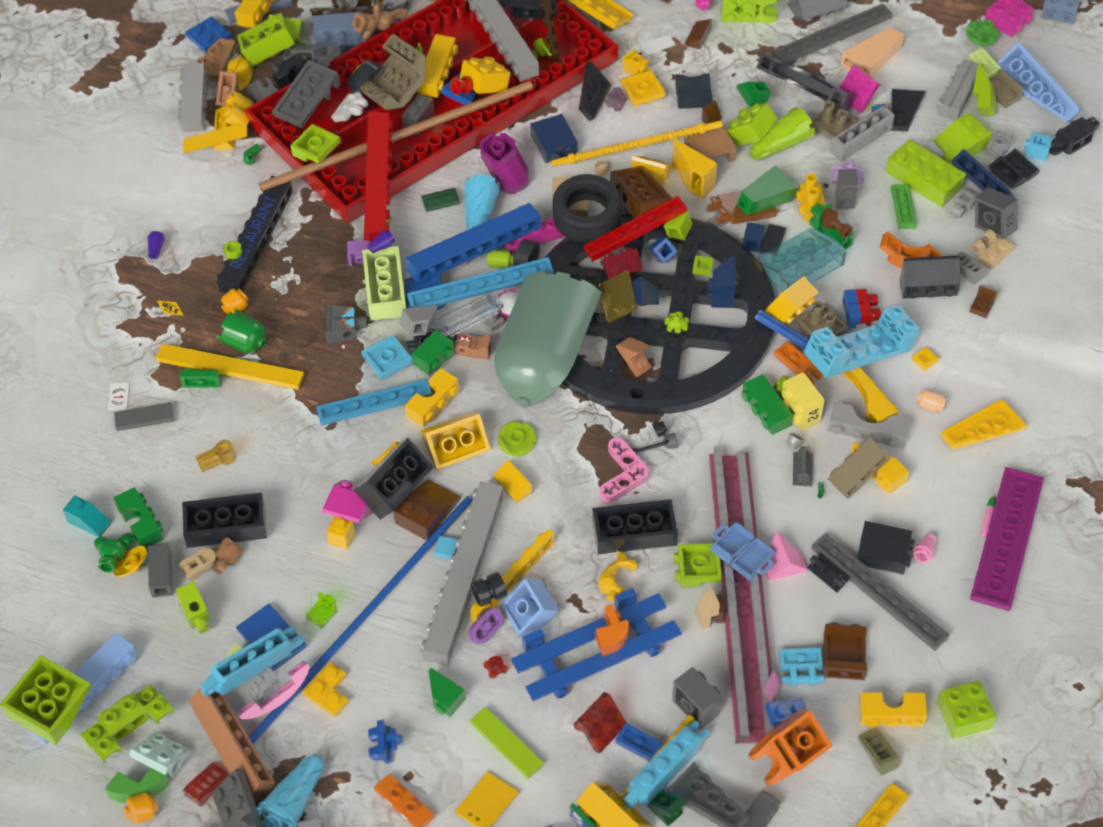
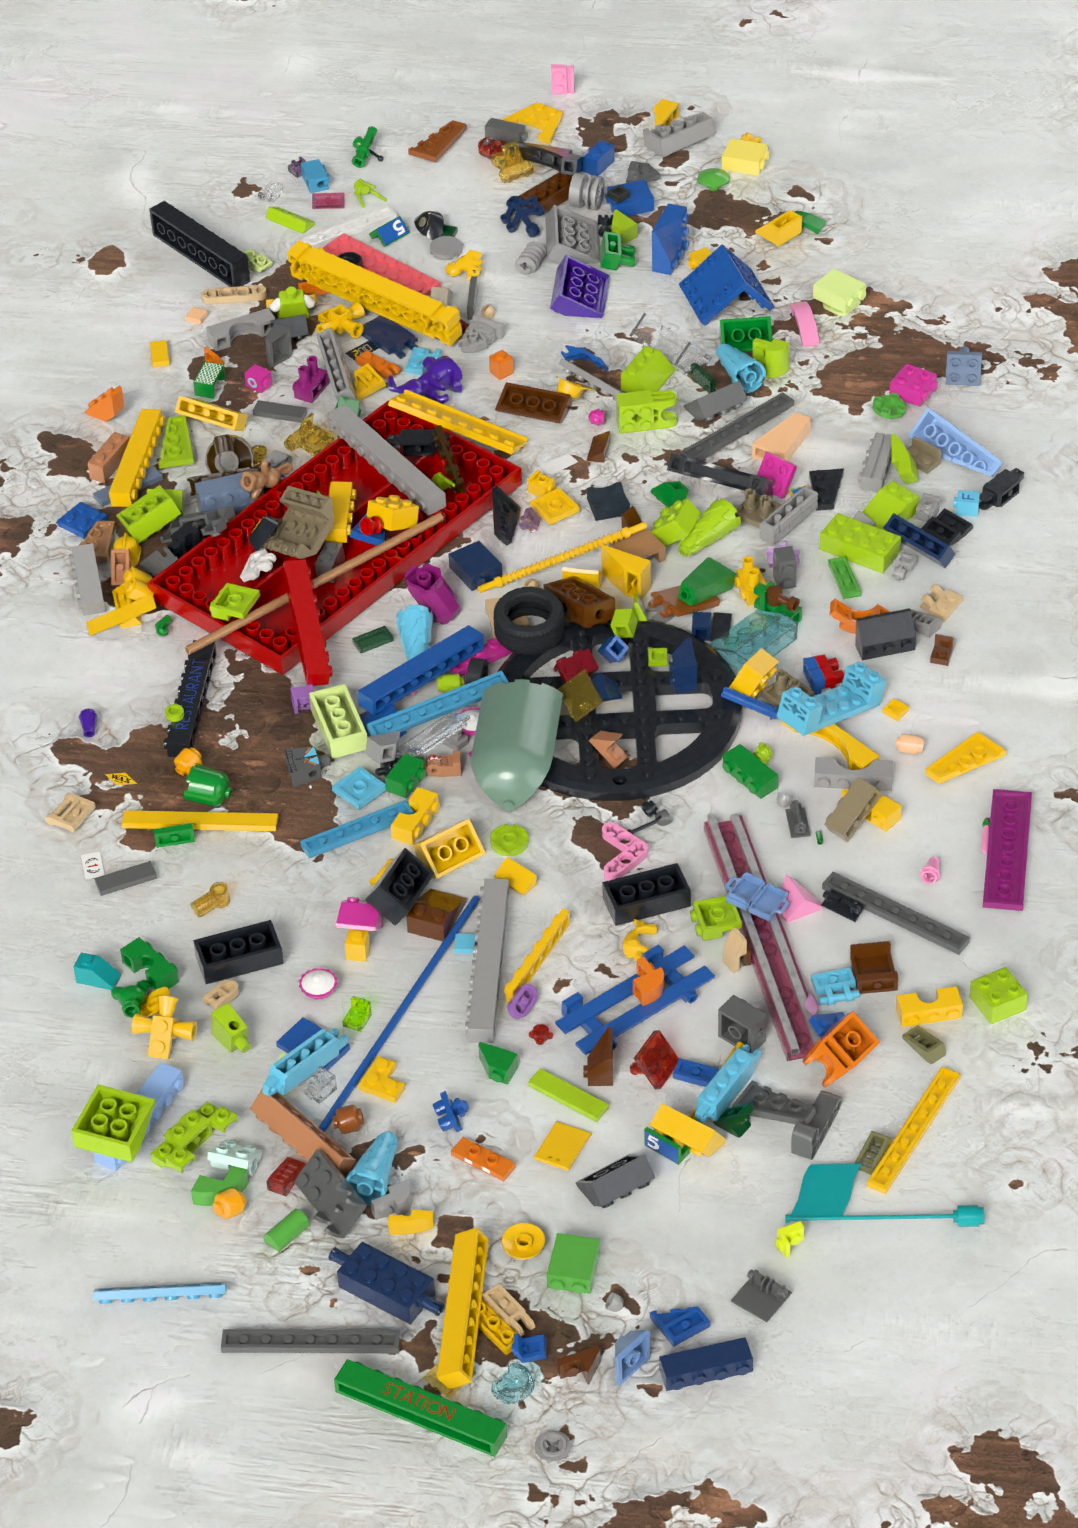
camera: 10 degrees left, 10 degrees down
dark grey brick [148,543,173,598] -> none
medium nougat plate [212,537,243,574] -> none
bright pink slope [236,660,310,720] -> none
dark grey hinge [272,60,339,128] -> none
dark purple cone [367,230,396,254] -> none
black wheel [470,572,508,607] -> none
light blue slope [500,578,560,636] -> none
red plate [583,196,688,262] -> none
lime plant [664,312,689,333] -> none
orange hinge [773,342,823,384] -> none
light yellow brick [781,372,825,431] -> none
black brick [857,521,915,575] -> none
yellowish green plate [968,48,1002,79] -> none
dark grey brick [975,188,1018,239] -> none
none -> tan plate [45,792,96,832]
none -> yellow brick [132,995,197,1059]
none -> white piece [298,967,338,1000]
none -> dark orange head [332,1104,364,1134]
none -> reddish brown slope [583,1027,613,1086]
none -> lime slope [633,593,647,621]

